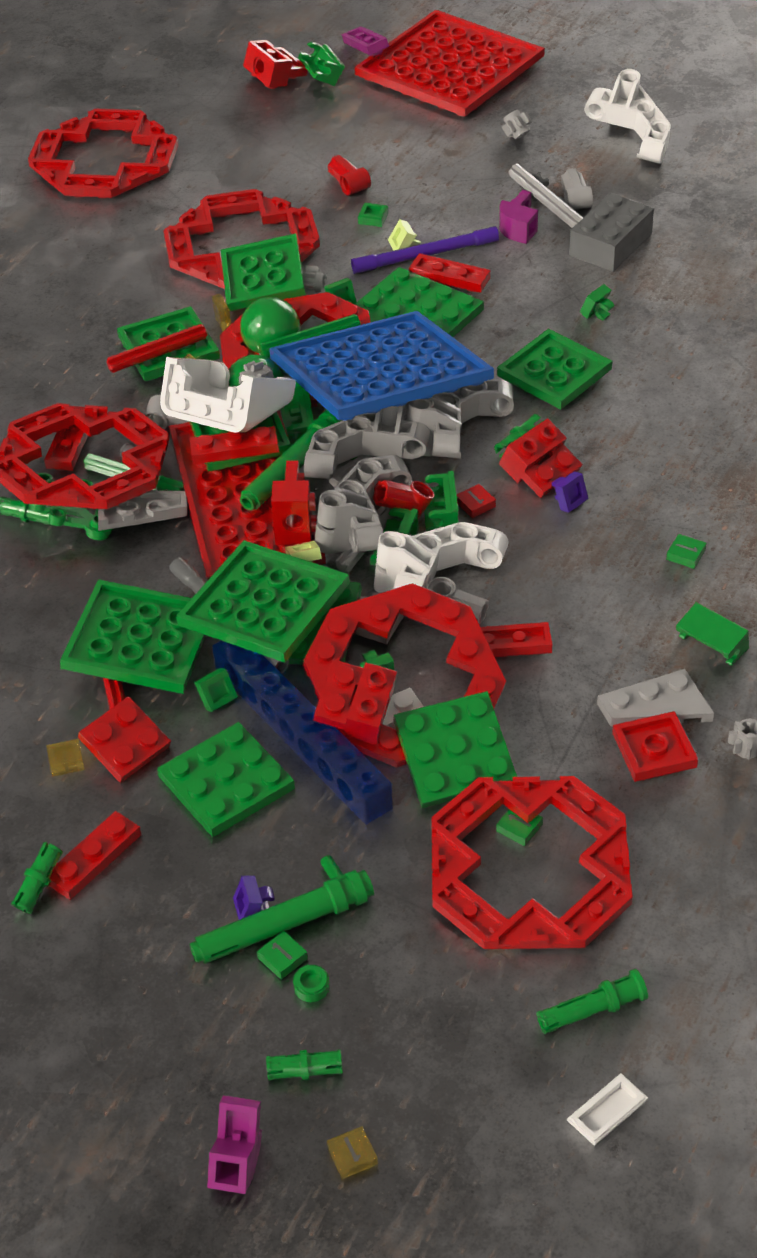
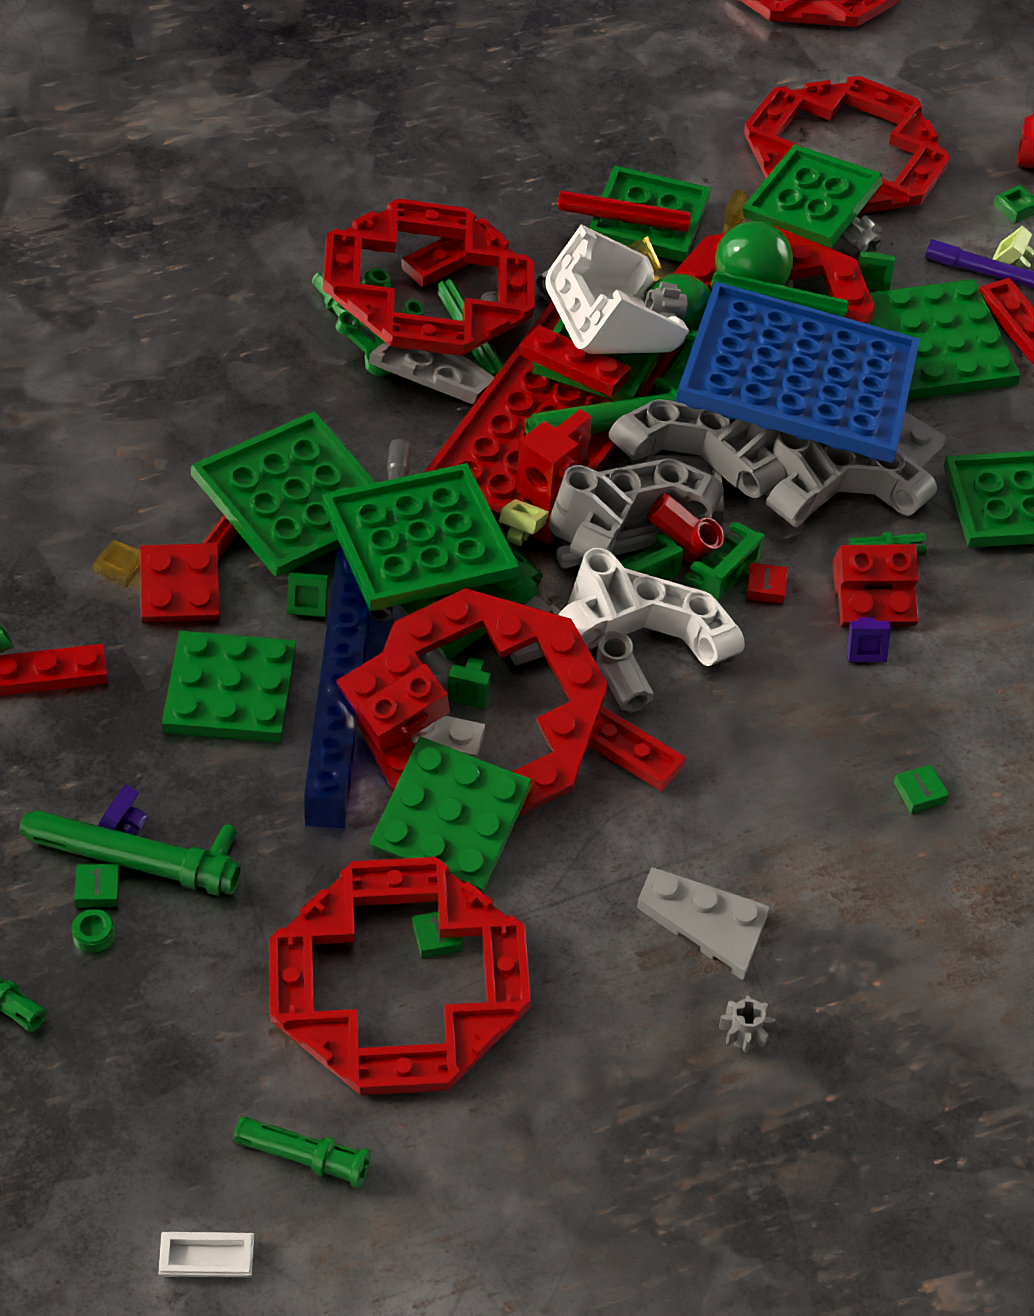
camera: 35 degrees right, 5 degrees up
red plate [612,711,698,782] -> none
green hinge [676,602,749,666] -> none

